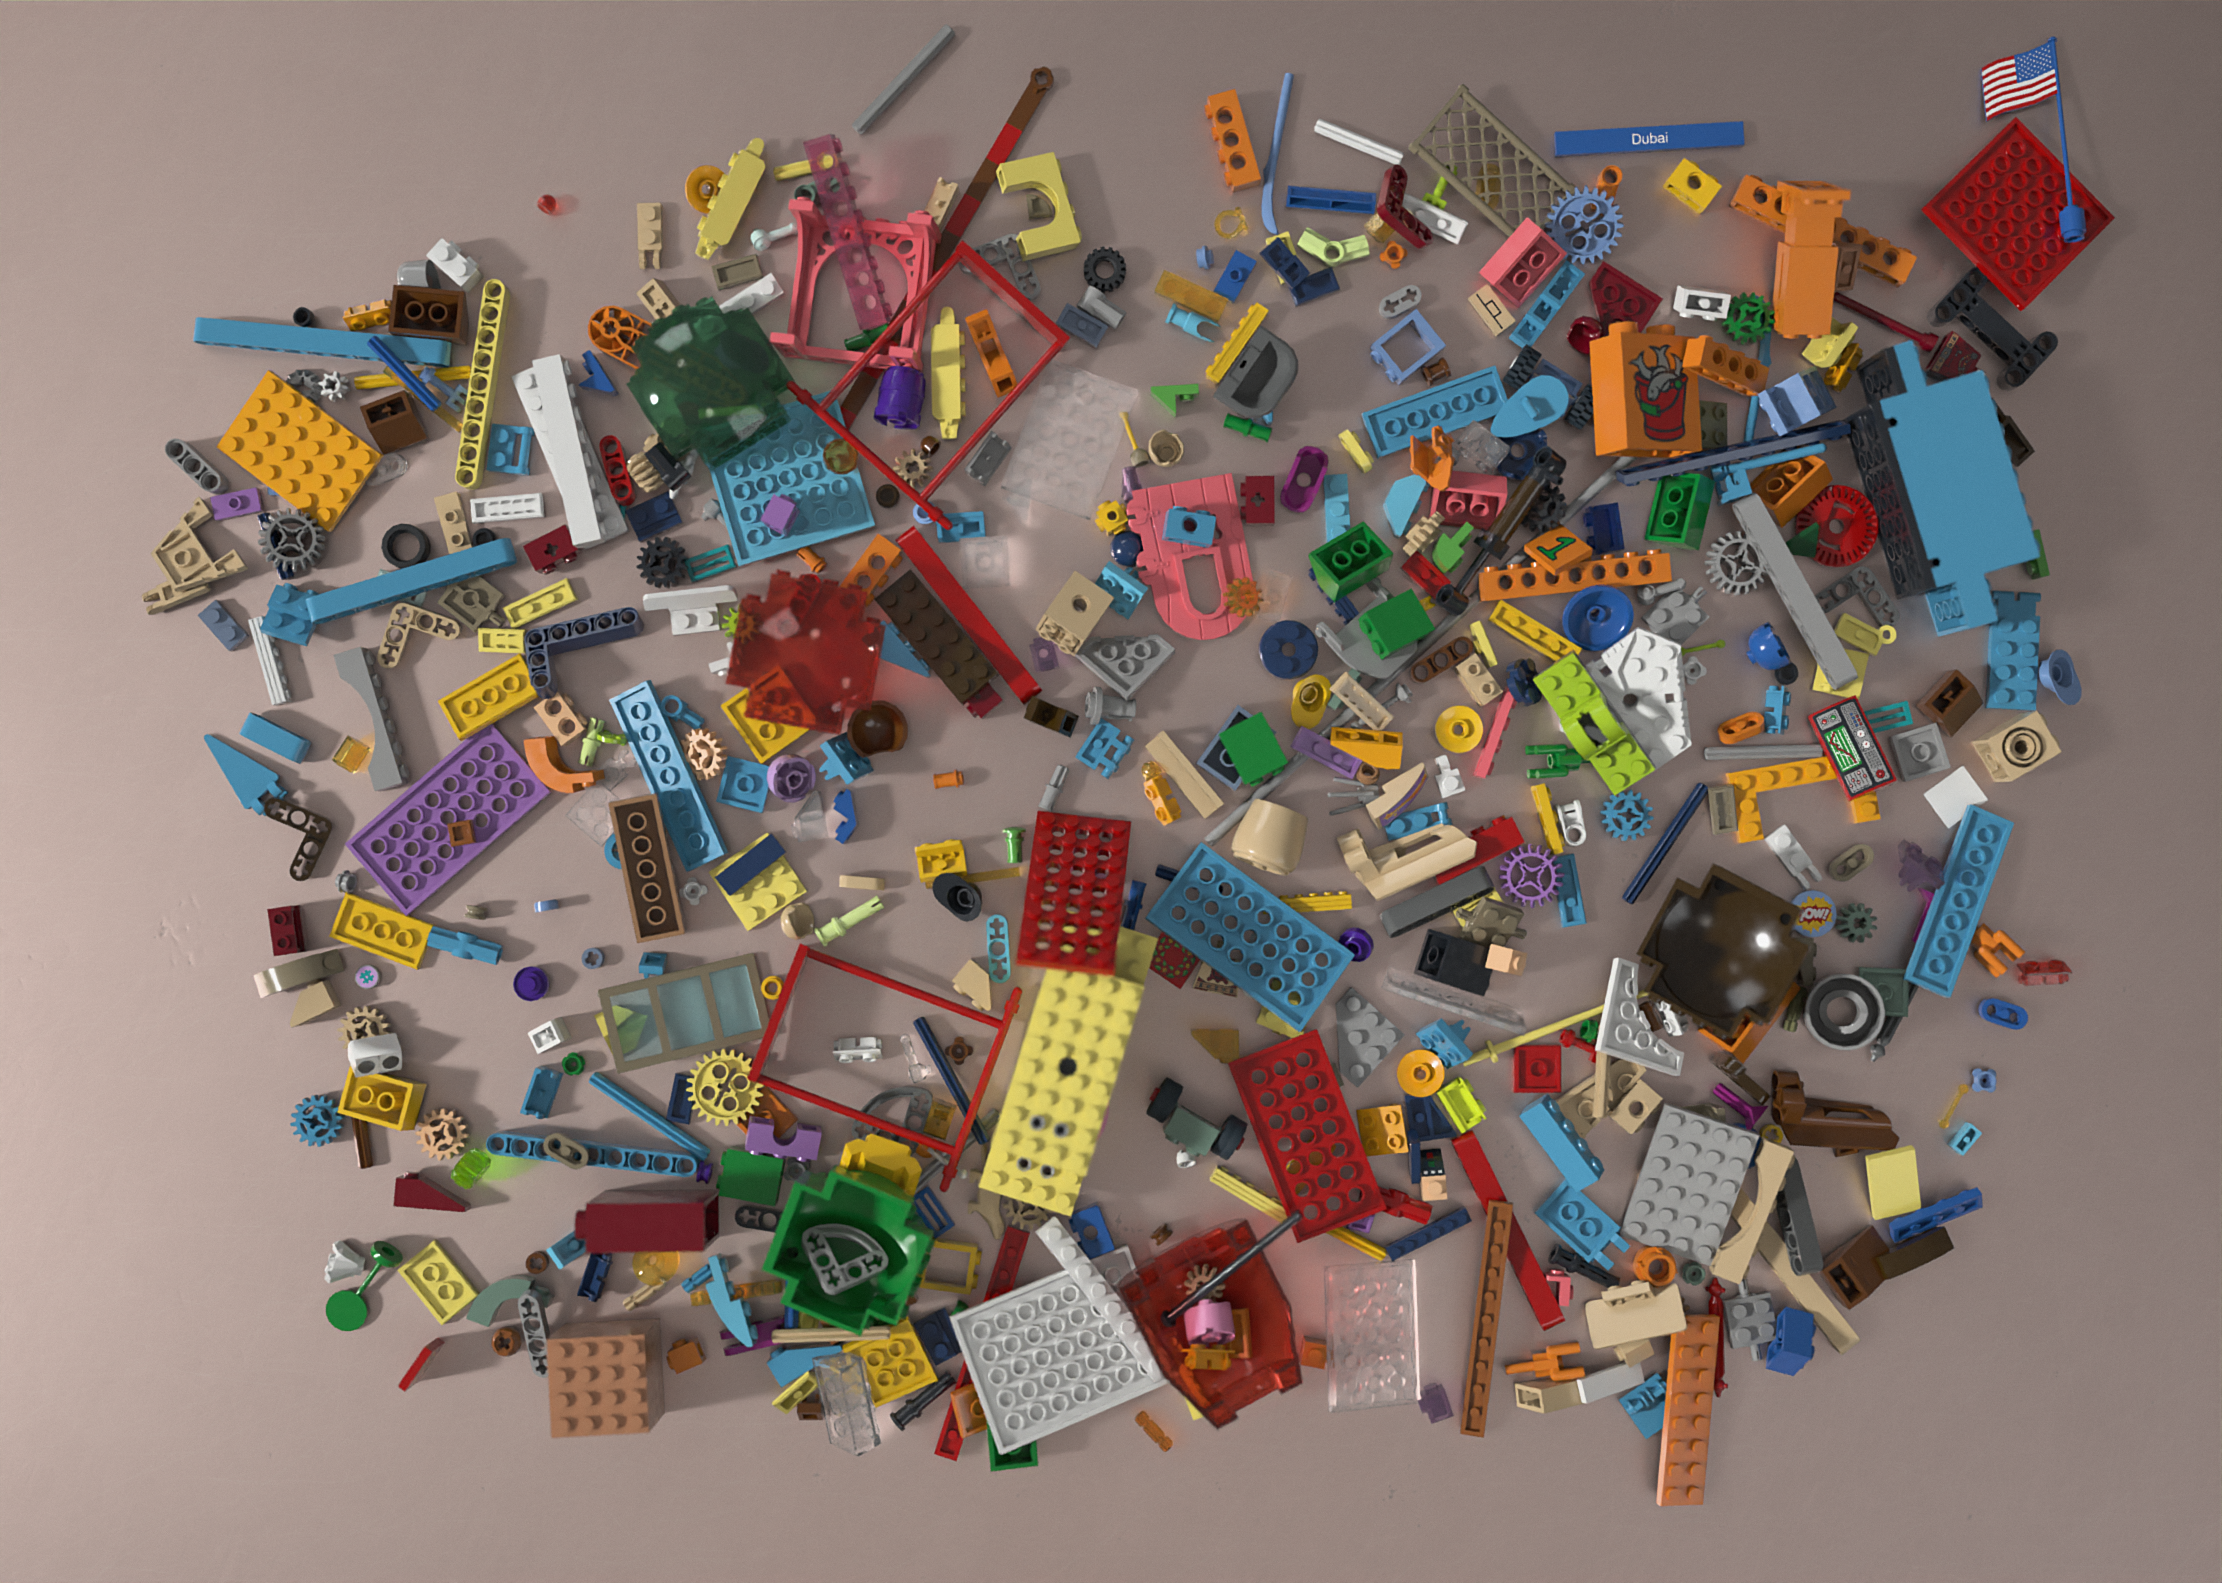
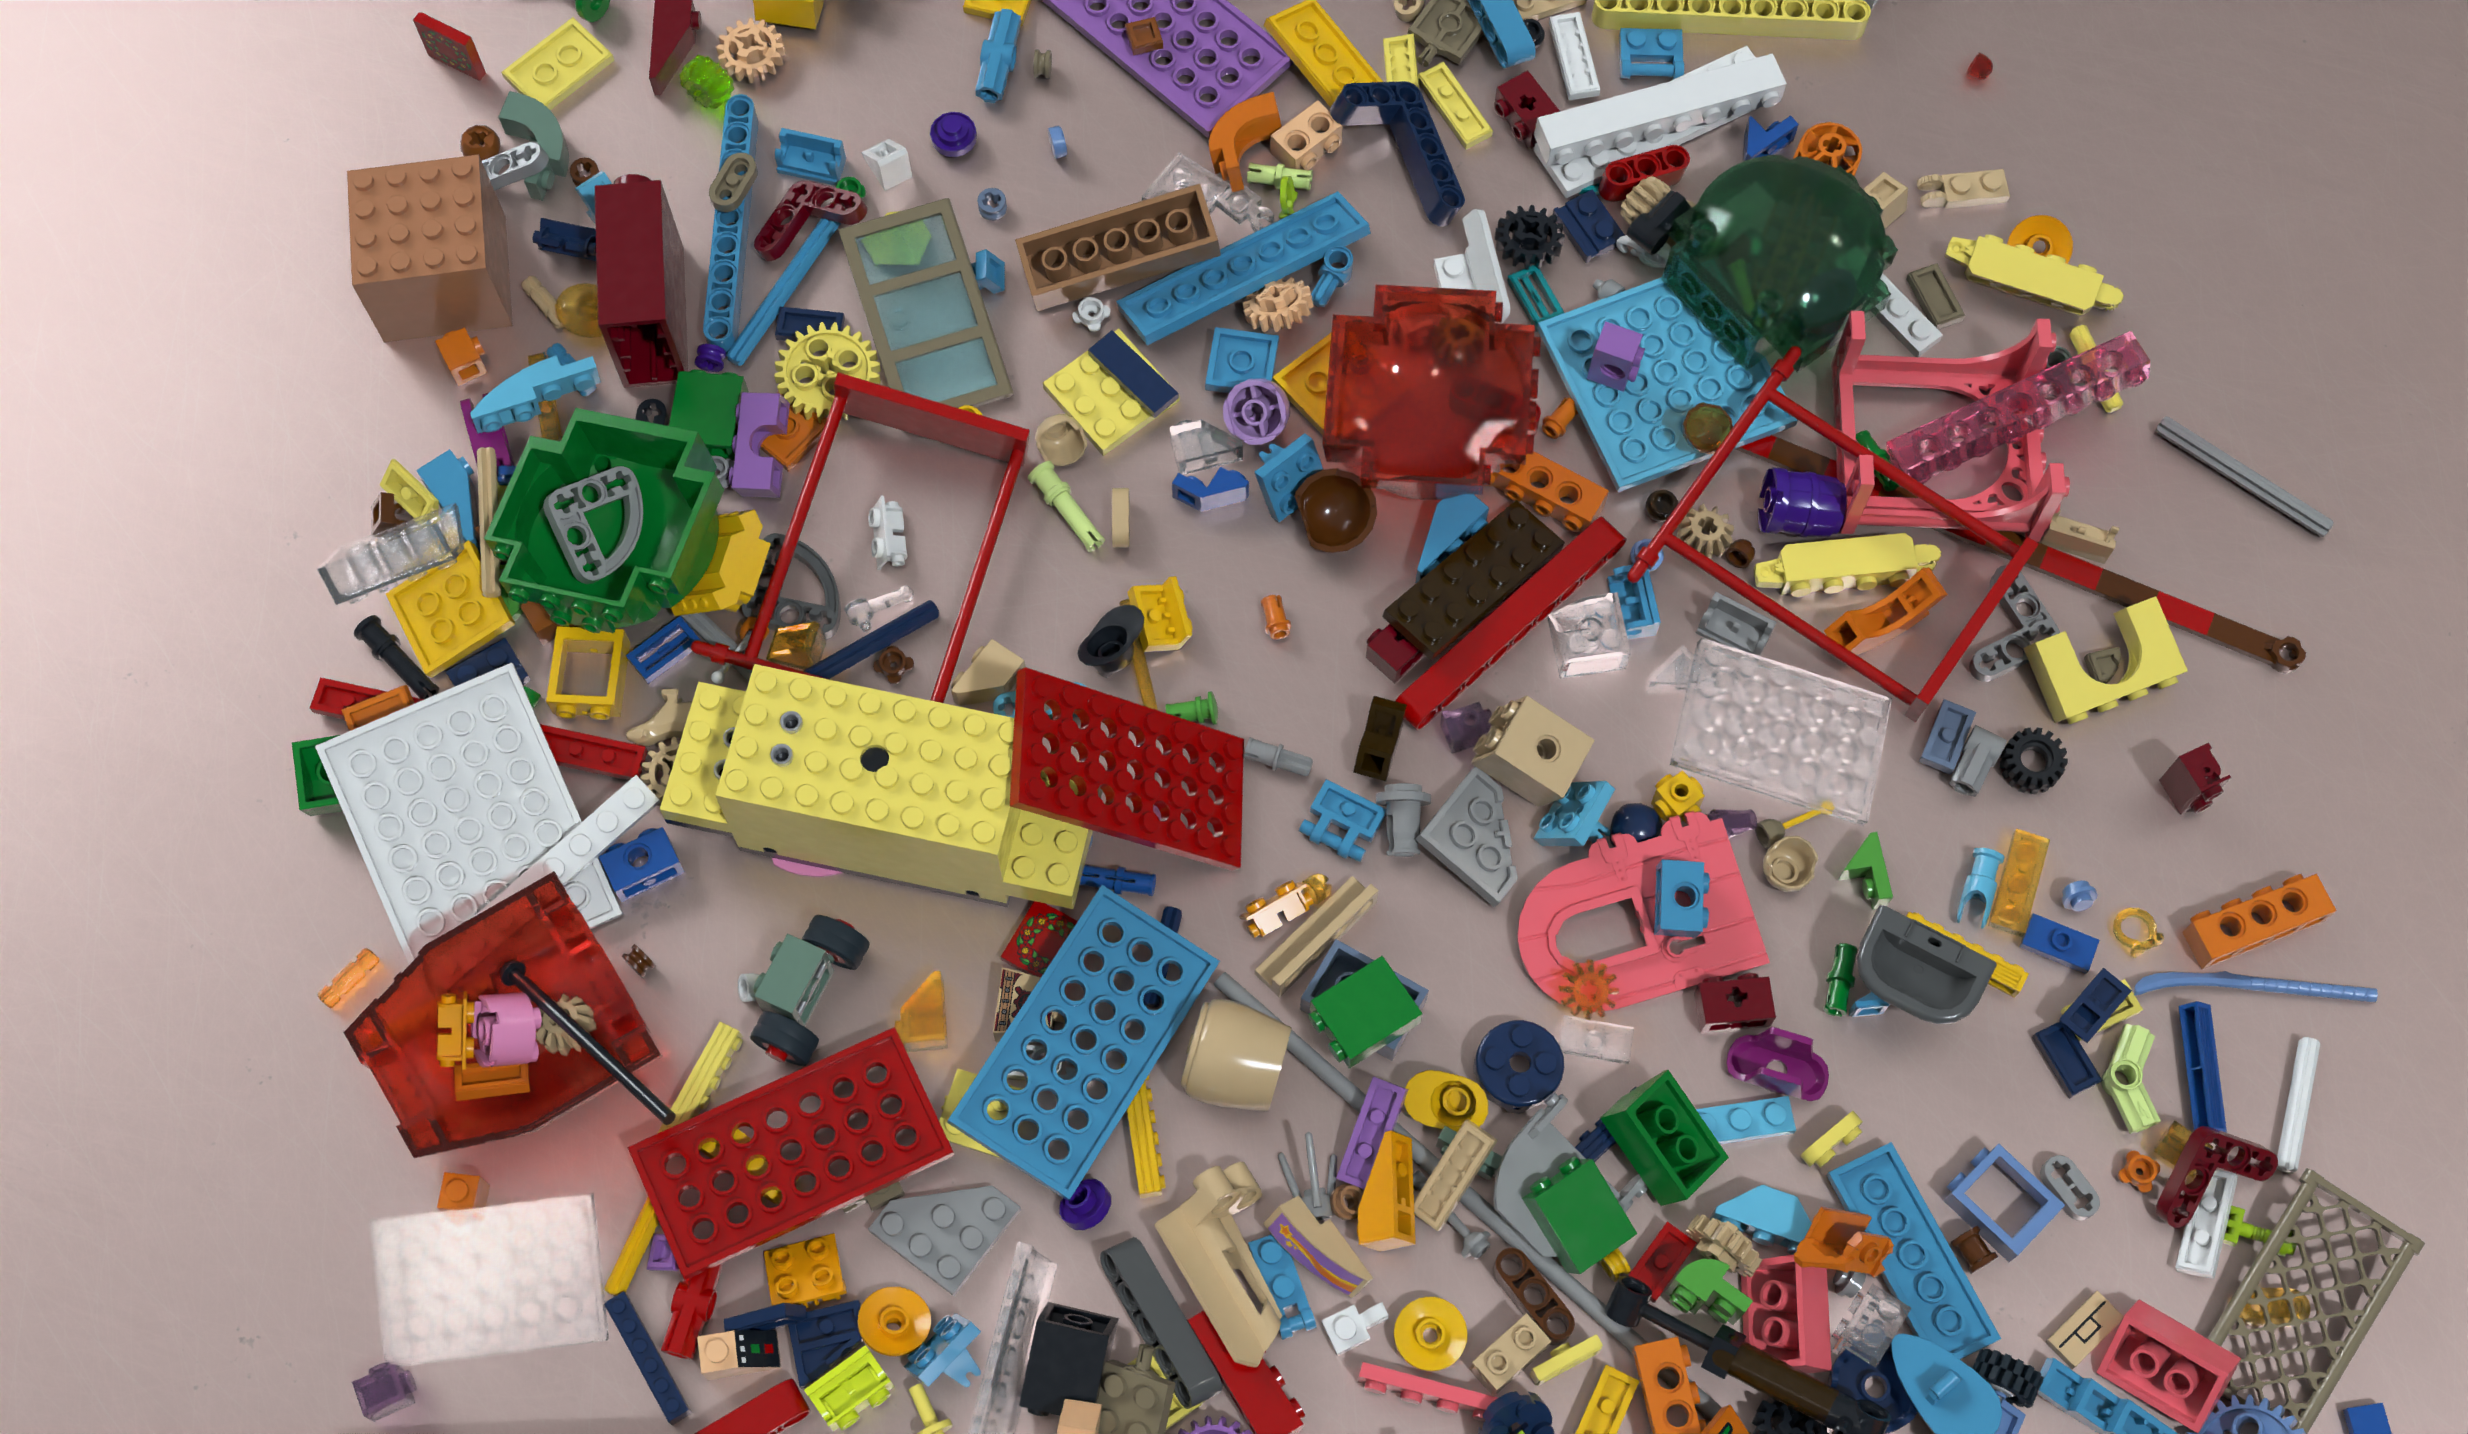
camera: 80 degrees right, 20 degrees down
light aqua piece [750,223,798,251] -> none
none -> dark red beam [754,180,867,261]
none -> dark red hinge [2159,742,2231,815]

